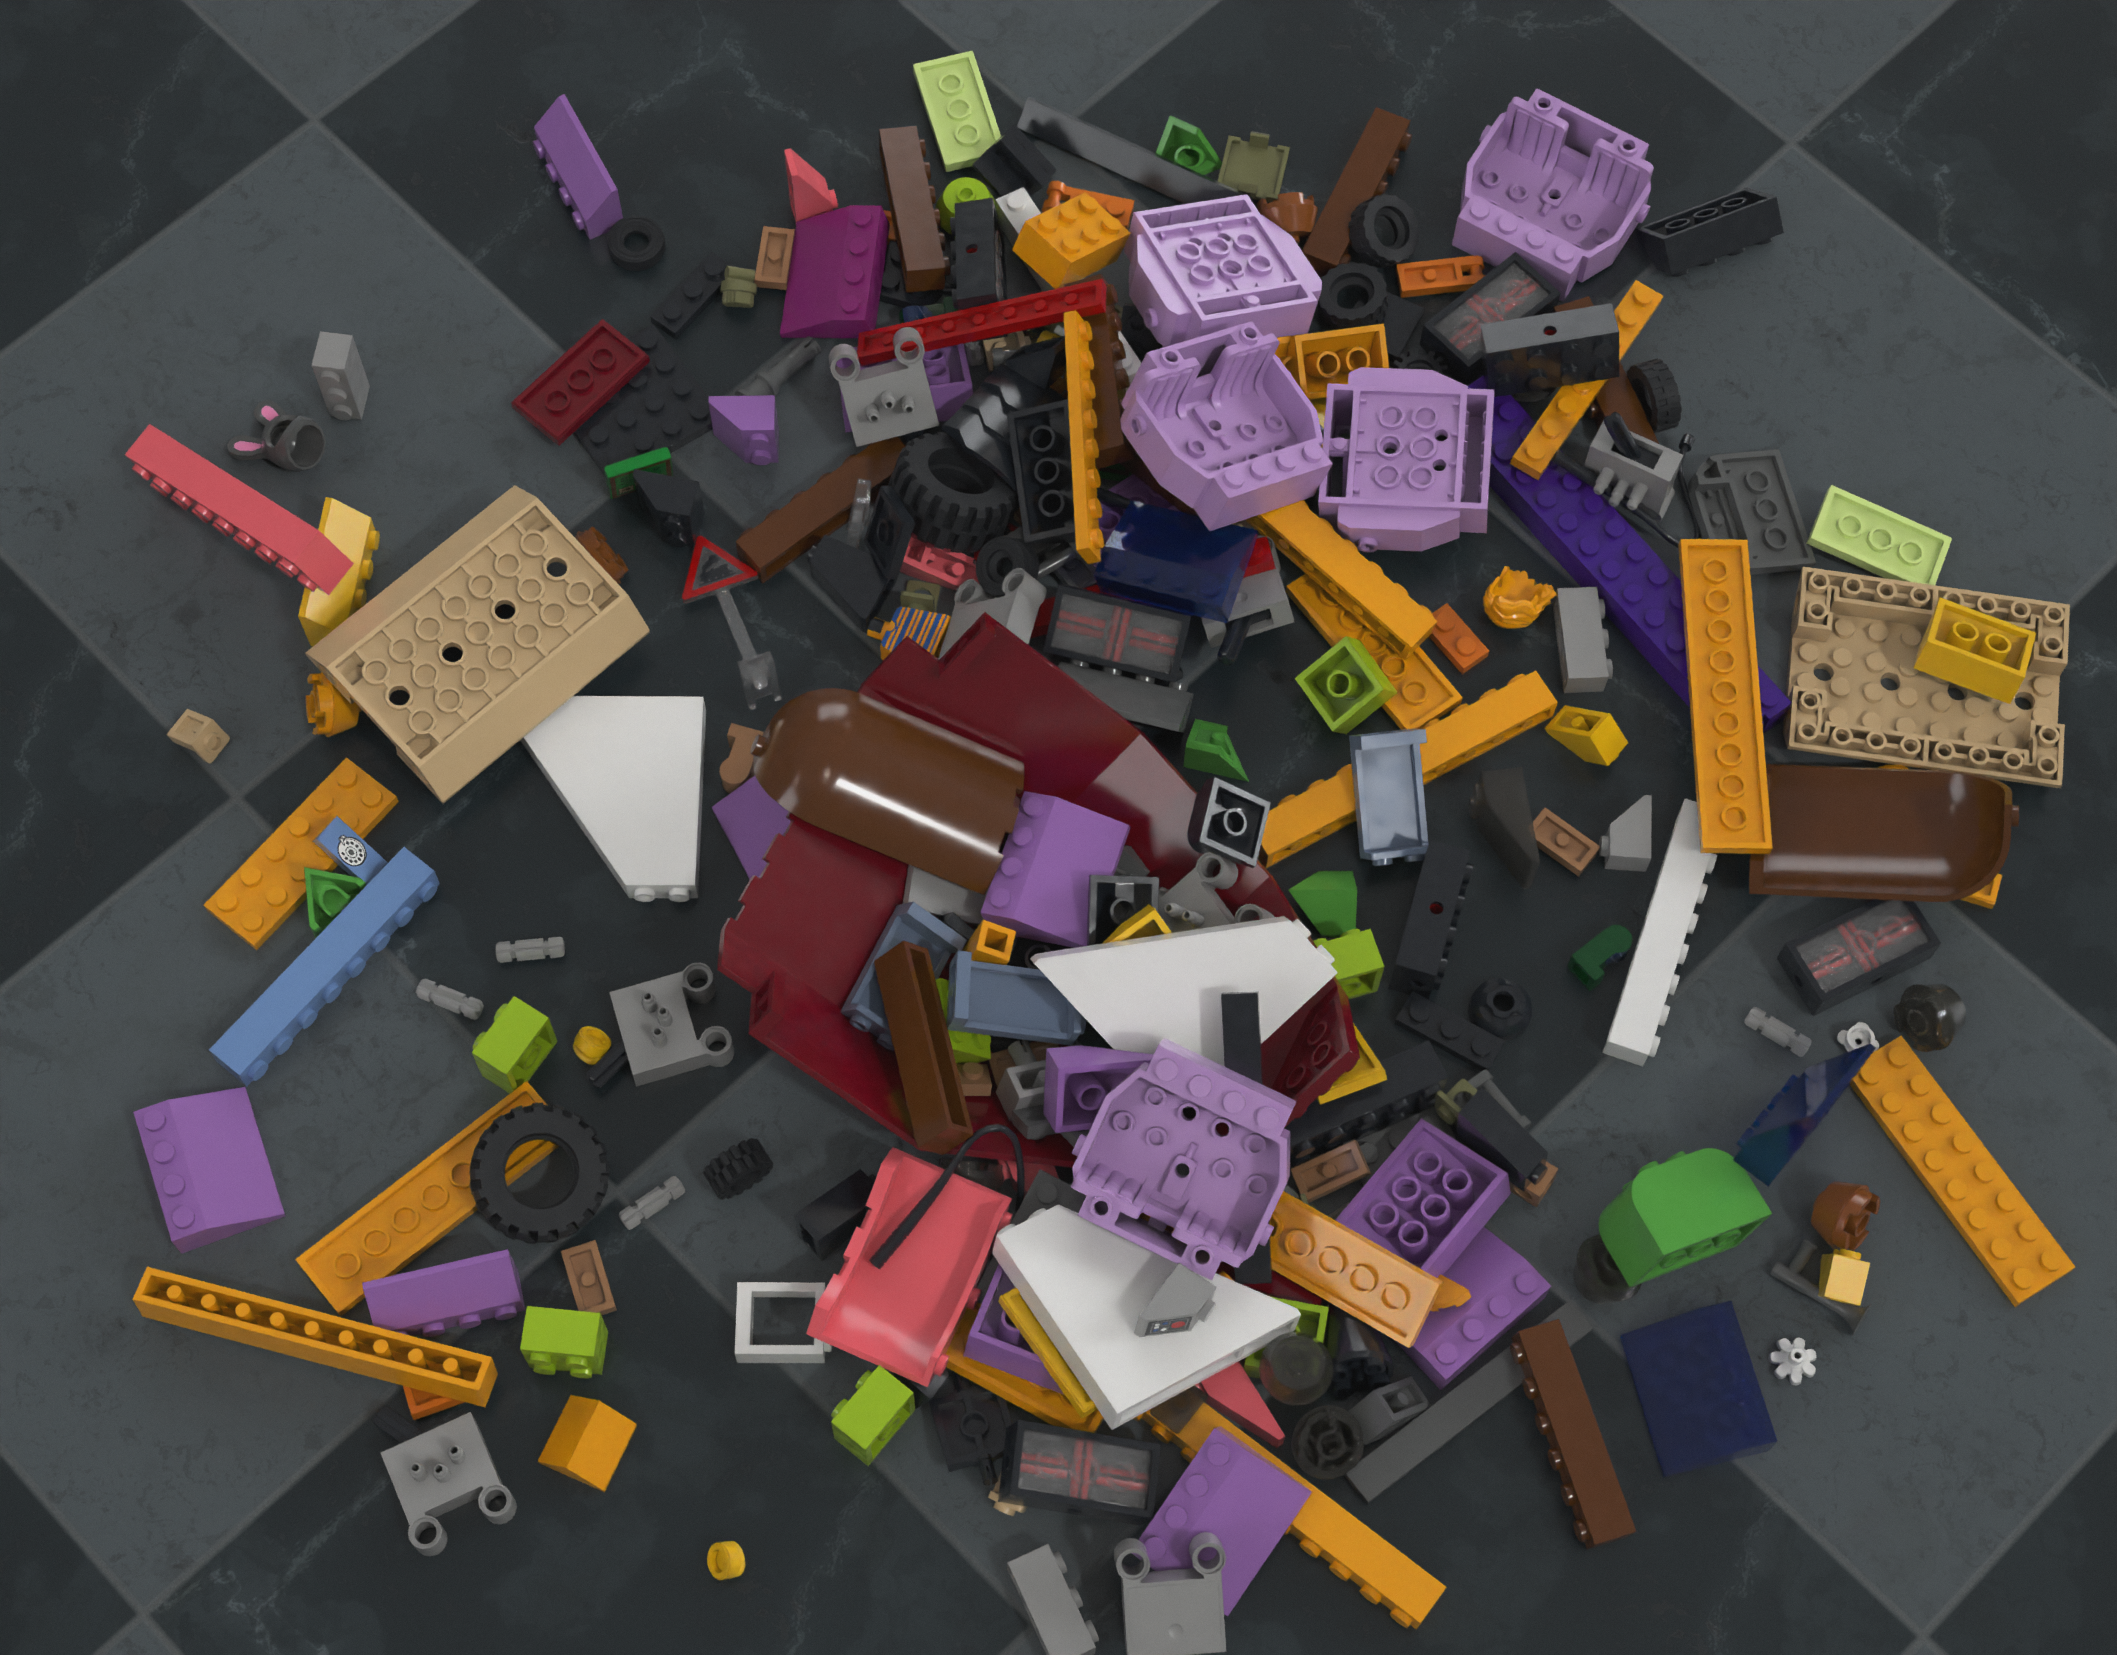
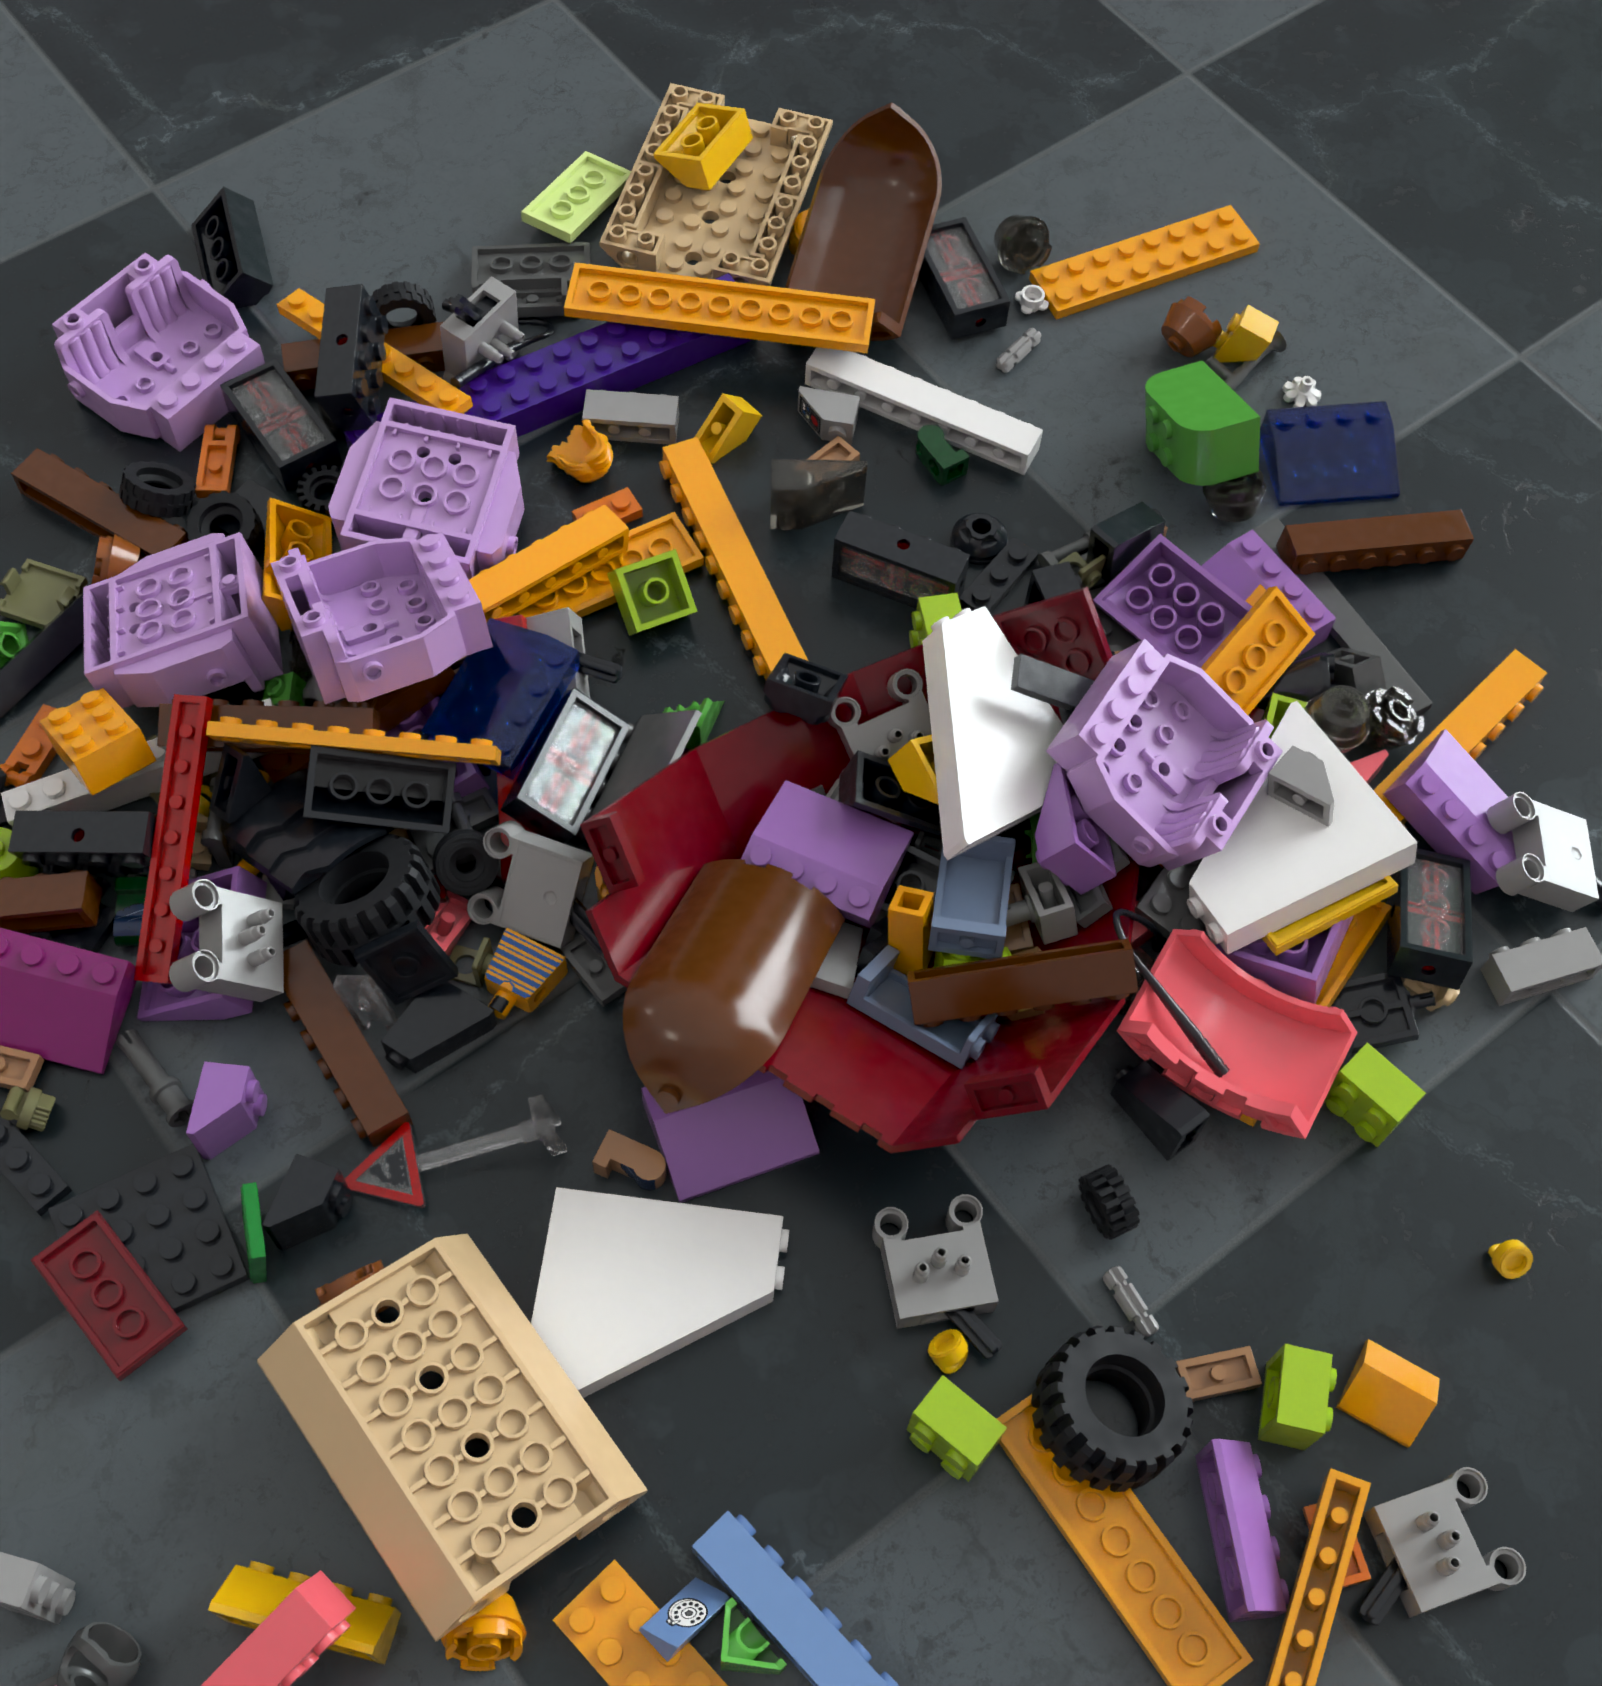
camera: 85 degrees left, 5 degrees down
light grey axle [416,979,484,1020] -> none
light grey axle [496,937,565,963] -> none
white window [735,1282,832,1363] -> none
bright green slope [1288,871,1357,937] -> none
sand blue panel [1349,728,1429,866] -> none
clear blue slope [1733,1044,1876,1187] -> none

